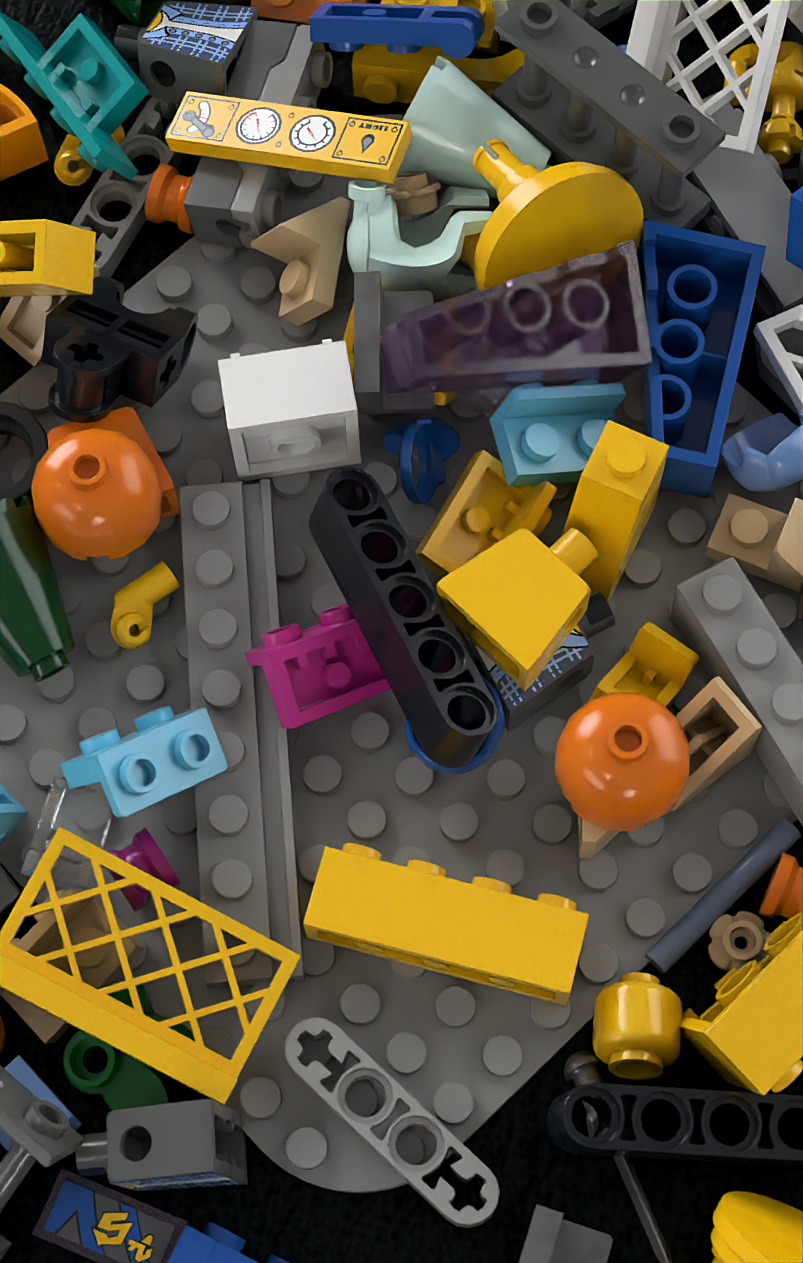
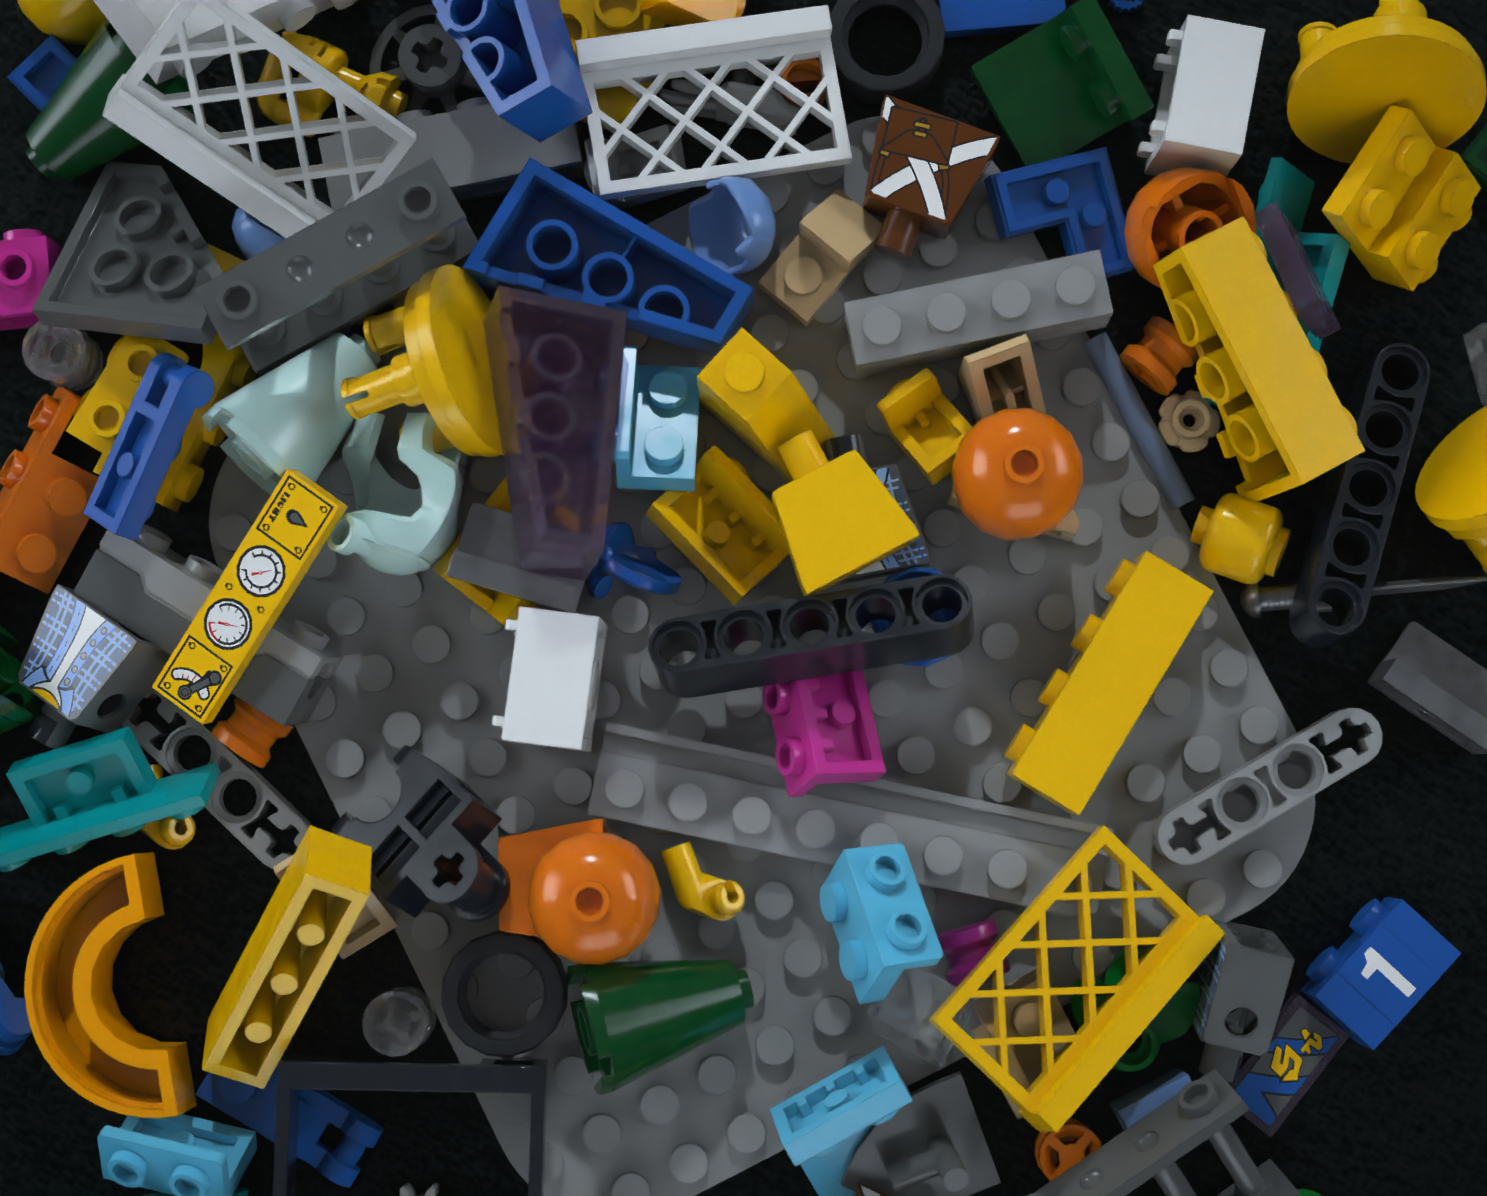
camera: 70 degrees left, 15 degrees up
tan slope [250,196,351,327] -> none
tan plate [385,171,441,217] -> none

